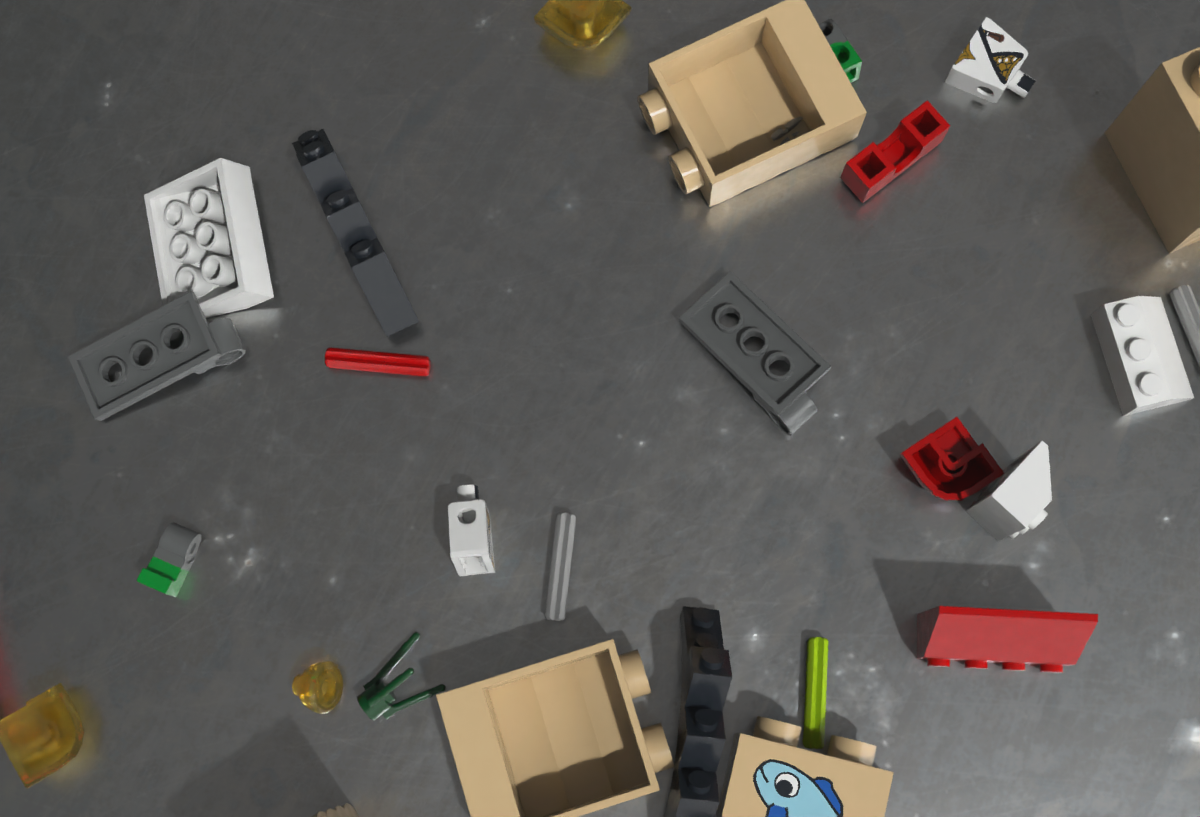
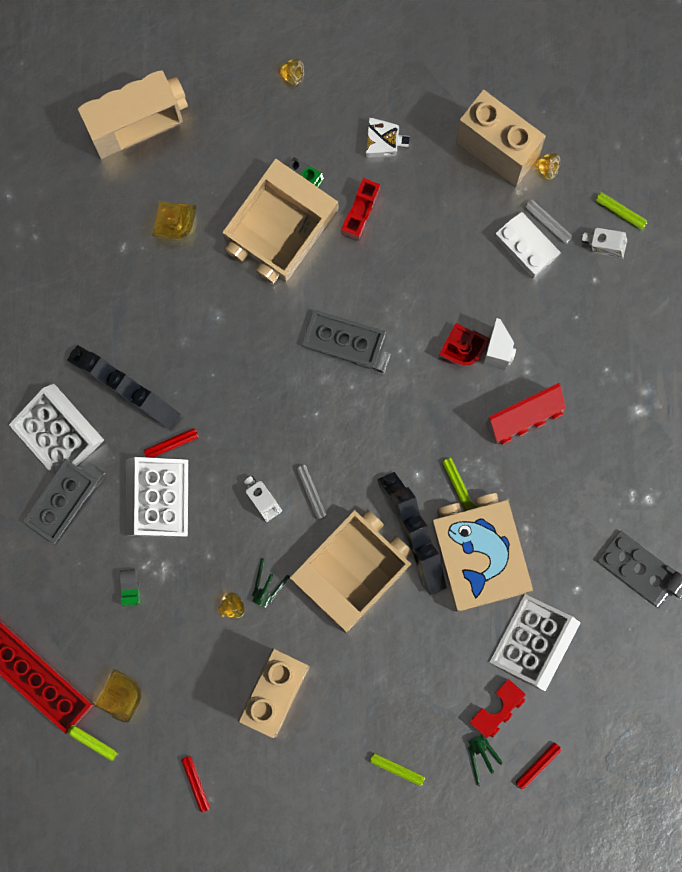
camera: 30 degrees left, 5 degrees up
none -> white slope [125,457,188,537]

